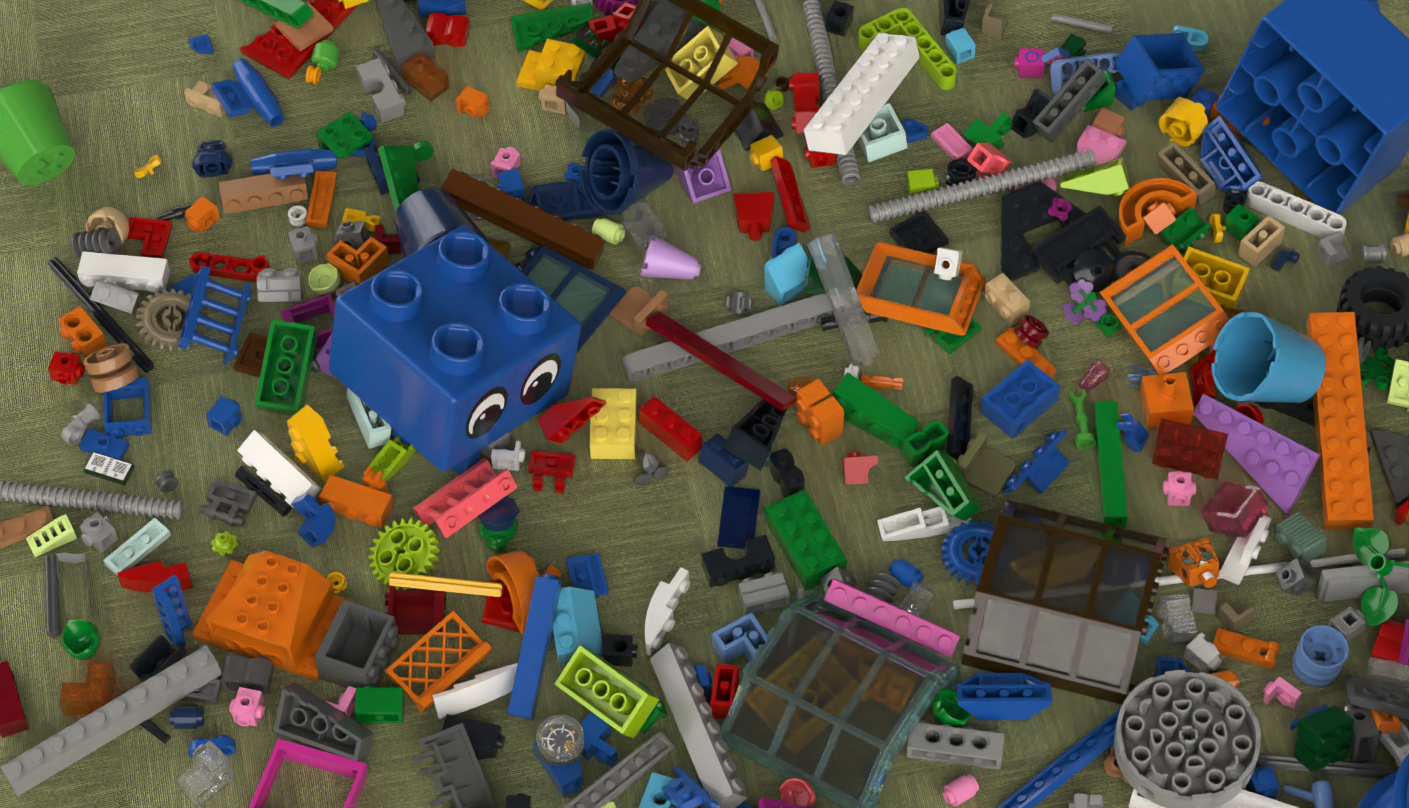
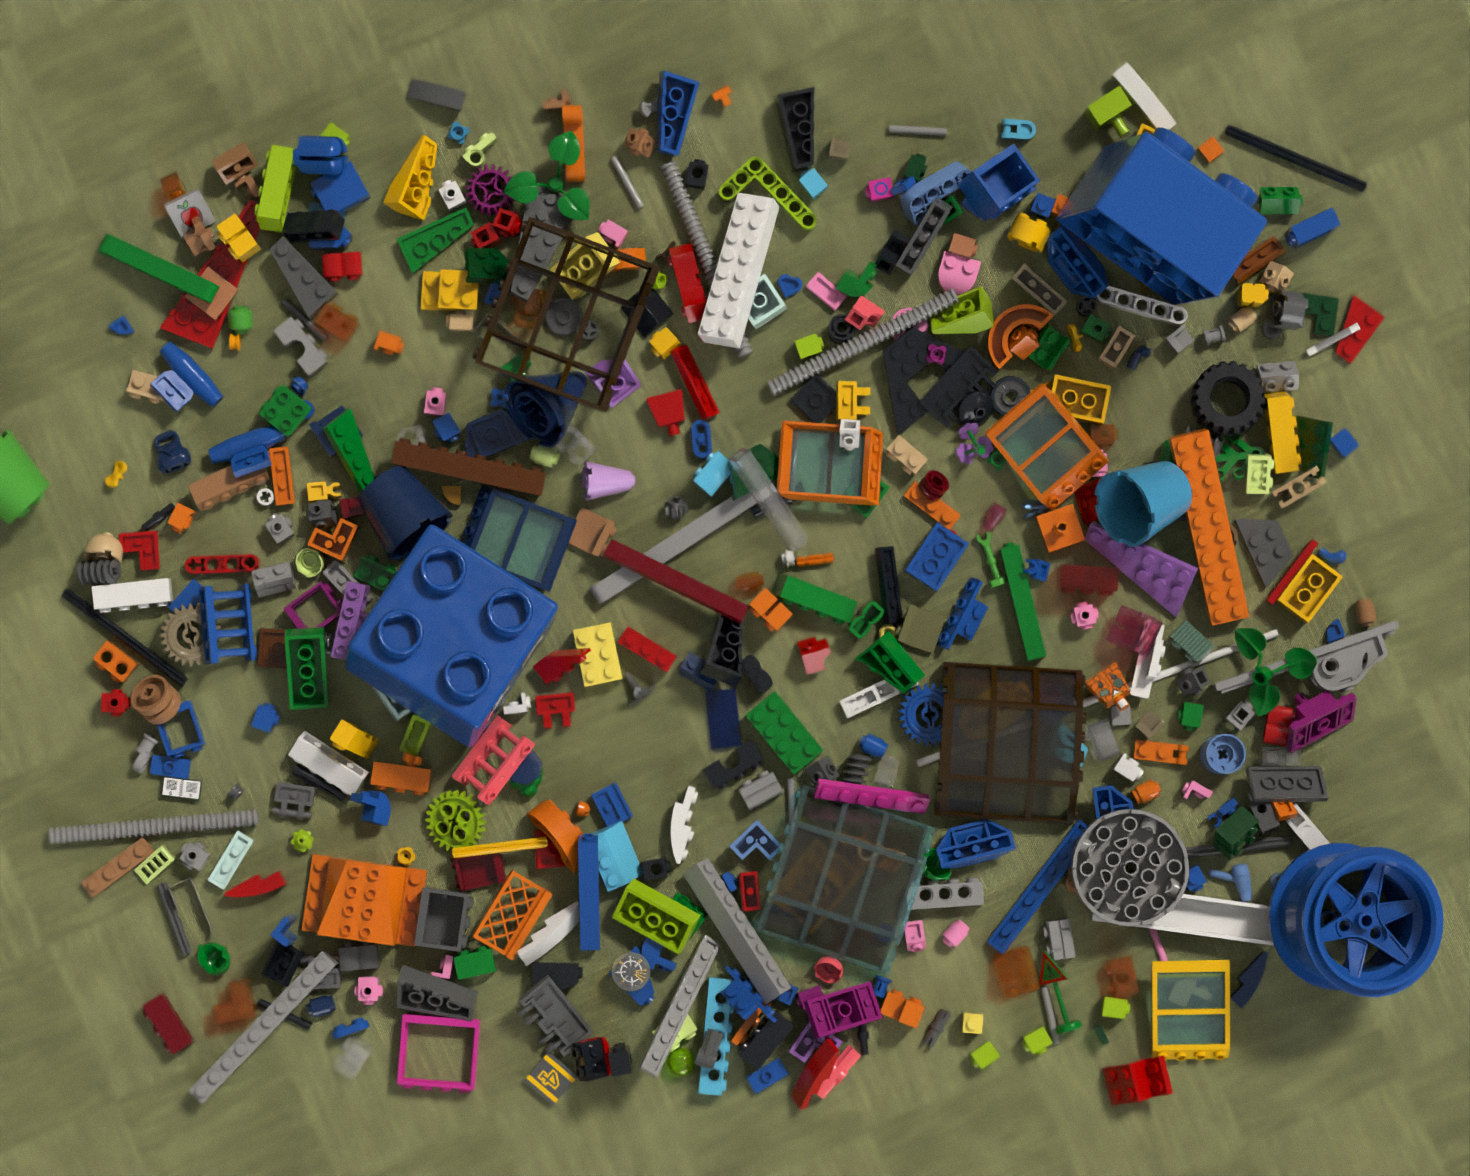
camera: 15 degrees left, 30 degrees up
light grey brick [90,279,140,314] -> none
green tile [413,141,434,161] -> none
none -> yellow plate [836,381,870,420]
none -> bright pink bracket [903,920,926,952]
none -> green brick [1177,702,1204,731]

